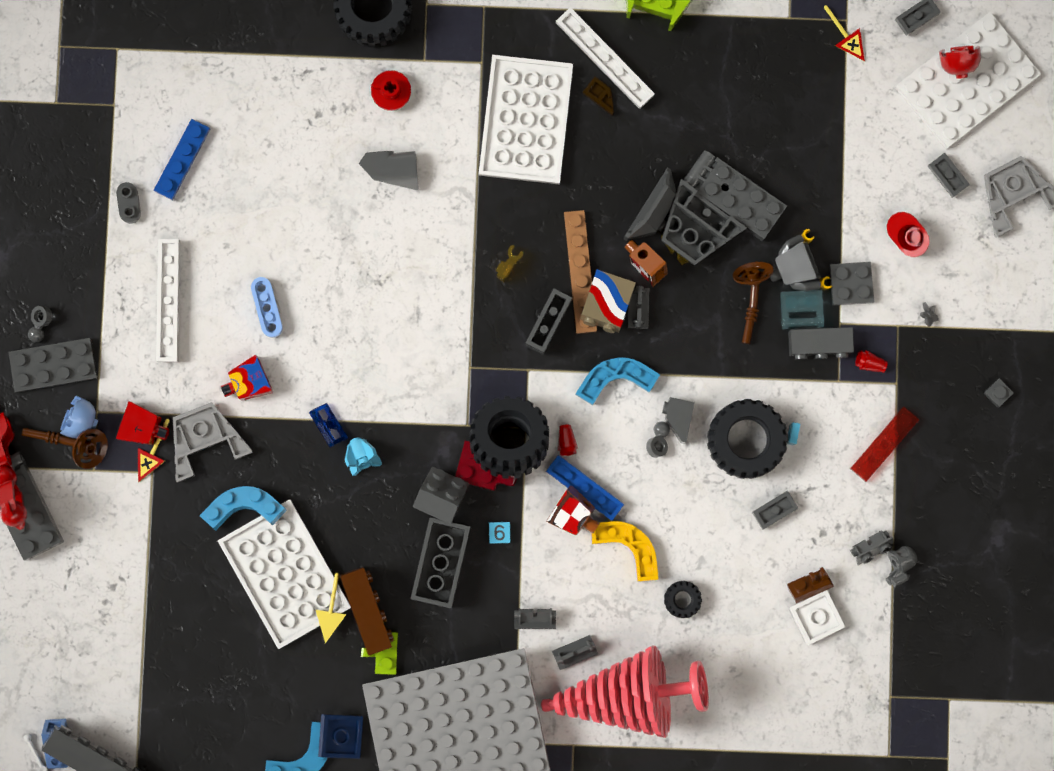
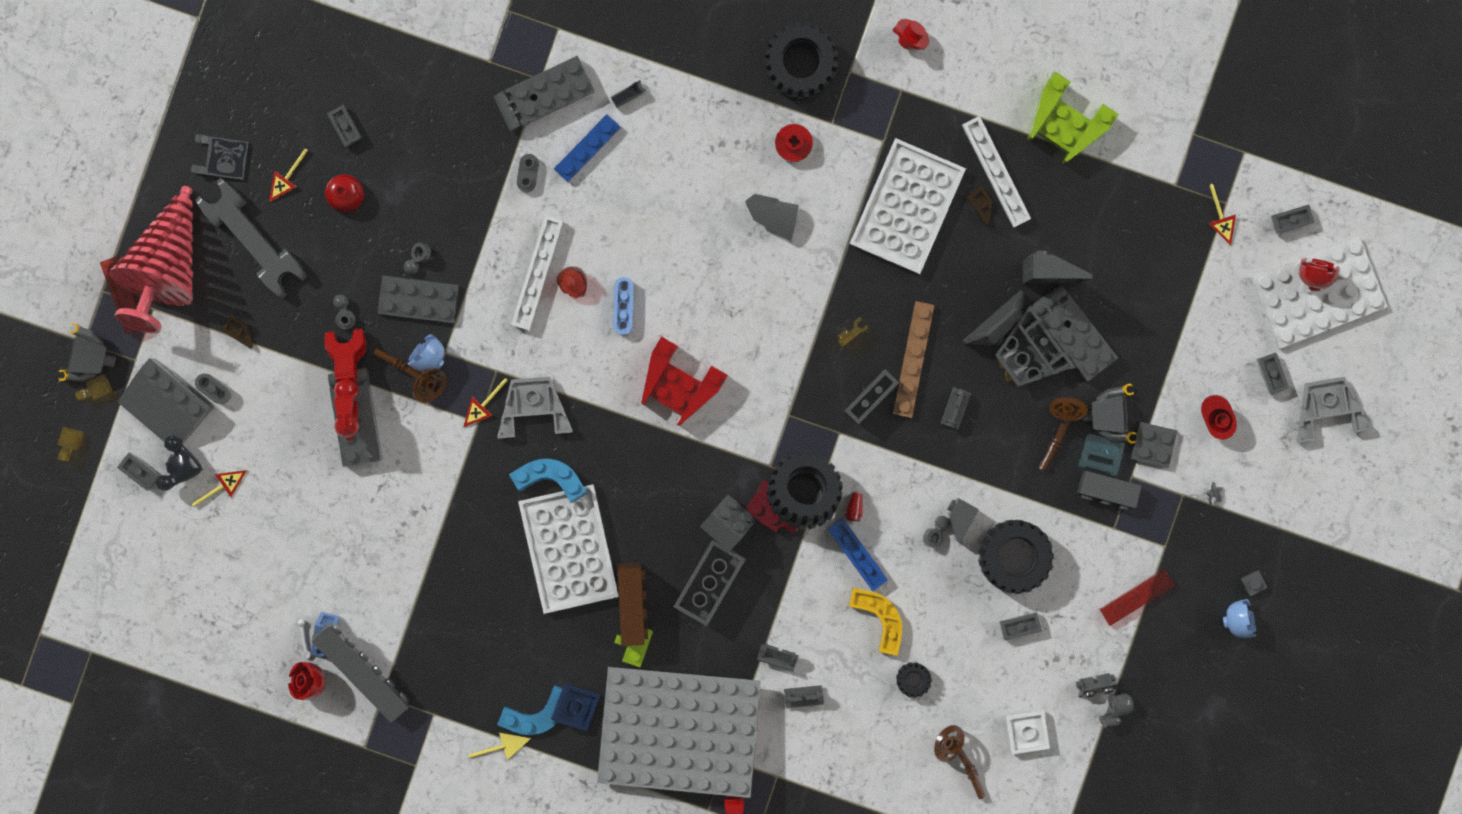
camera: 25 degrees right, 5 degrees up
red torso [116,401,169,445] -> none
torso [221,355,273,401] -> none
clear blue piece [309,403,348,448] -> none
light yellow piece [316,573,346,643] -> none
medium azure brick [345,437,382,476] -> none
medium azure tile [489,522,510,544] -> none
coral plant [541,645,709,738] -> none
torso [546,485,600,535] -> none
dark azure plate [575,358,660,406] -> none
panel [580,270,636,333] -> none
dark orange torso [625,239,668,287] -> none
medium azure tile [787,422,800,445] -> none
reddish brown plate [787,567,834,604] -> none
red cone [855,350,888,373] -> none
none -> dark grey hinge [494,55,595,132]
none -> clear red hair [556,266,588,299]
none -> black bar [611,80,646,108]
none -> red wedge [641,336,728,426]
none -> reddish brown dish [934,725,986,799]
none -> dark grey slope [1023,251,1093,284]
none -> light blue cylinder [1223,599,1256,638]

